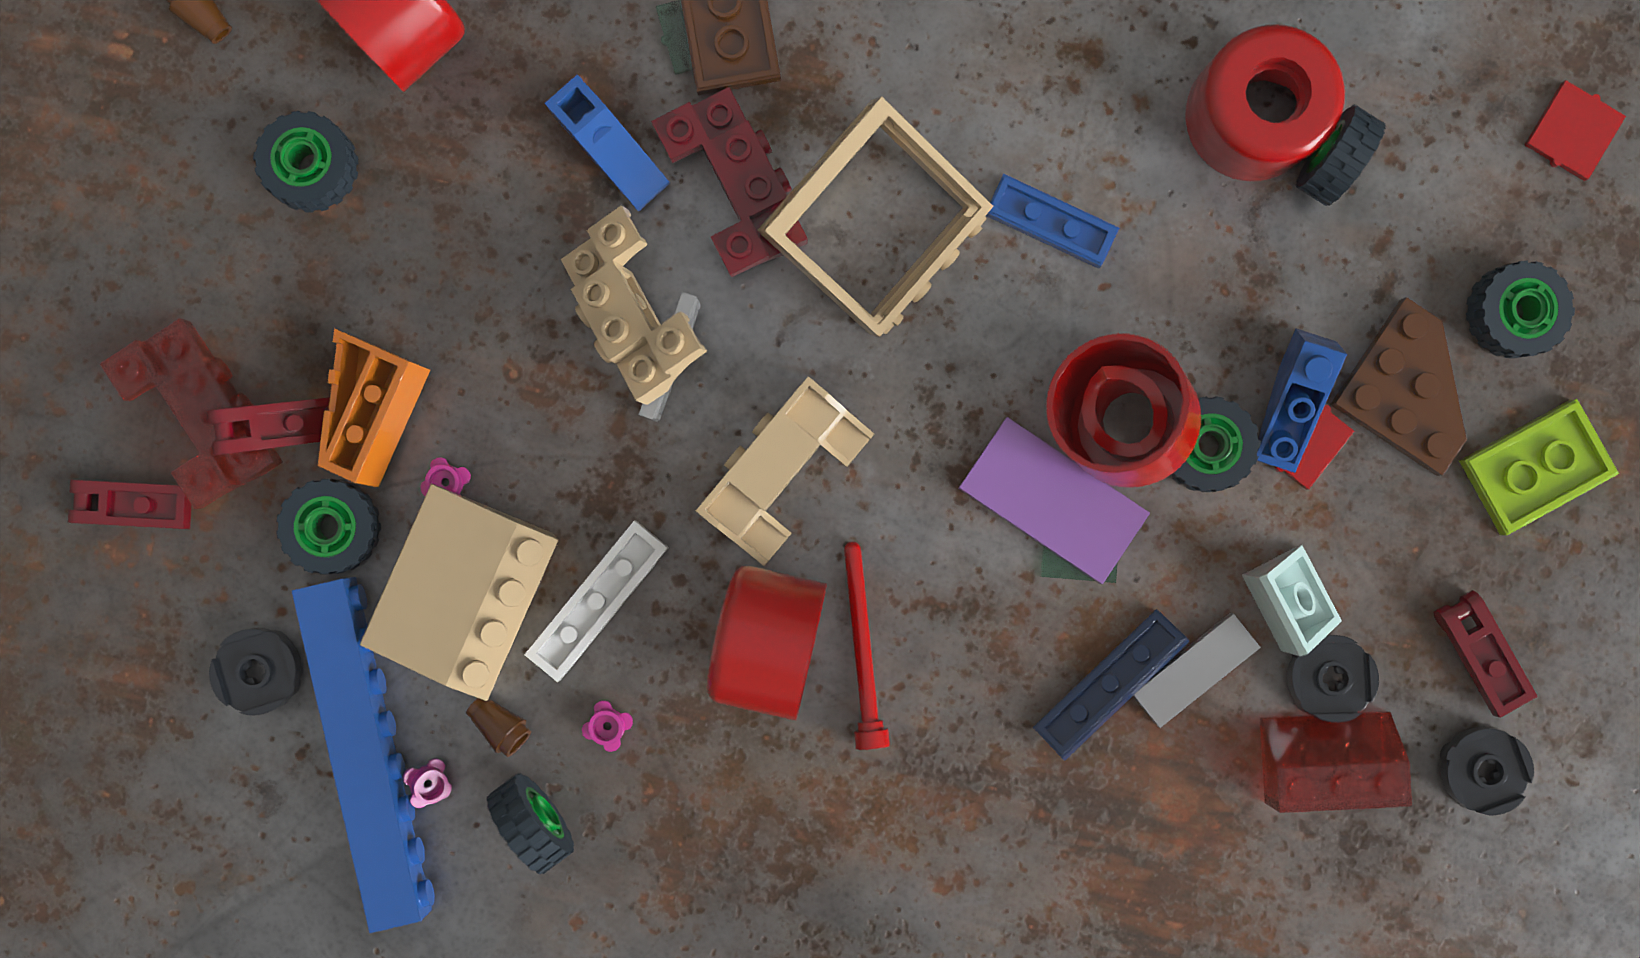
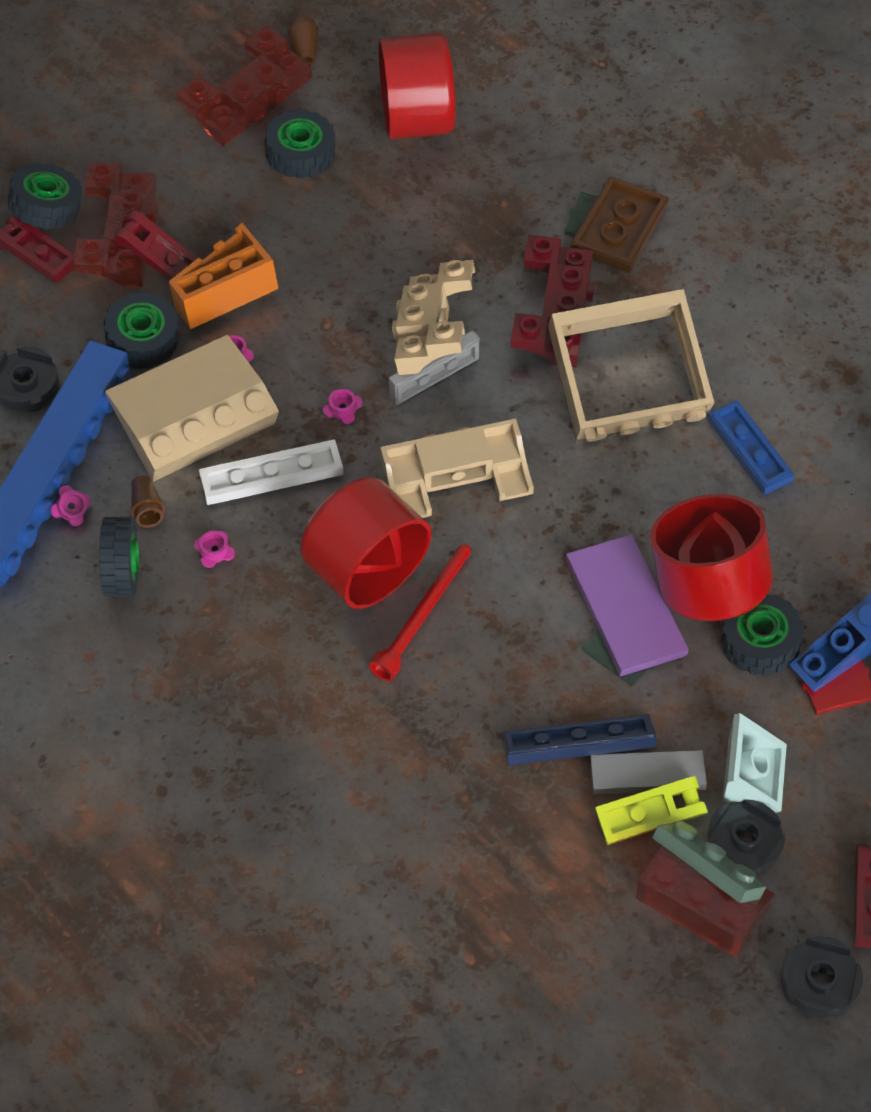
camera: 35 degrees right, 30 degrees down
blue slope [545,74,670,211] -> none
none -> black wheel [8,164,82,229]
none -> clear red bracket [177,25,312,147]
none -> dark pink plate [323,389,362,424]
none -> neon yellow plate [595,776,708,845]
none -> sand green plate [652,821,767,903]

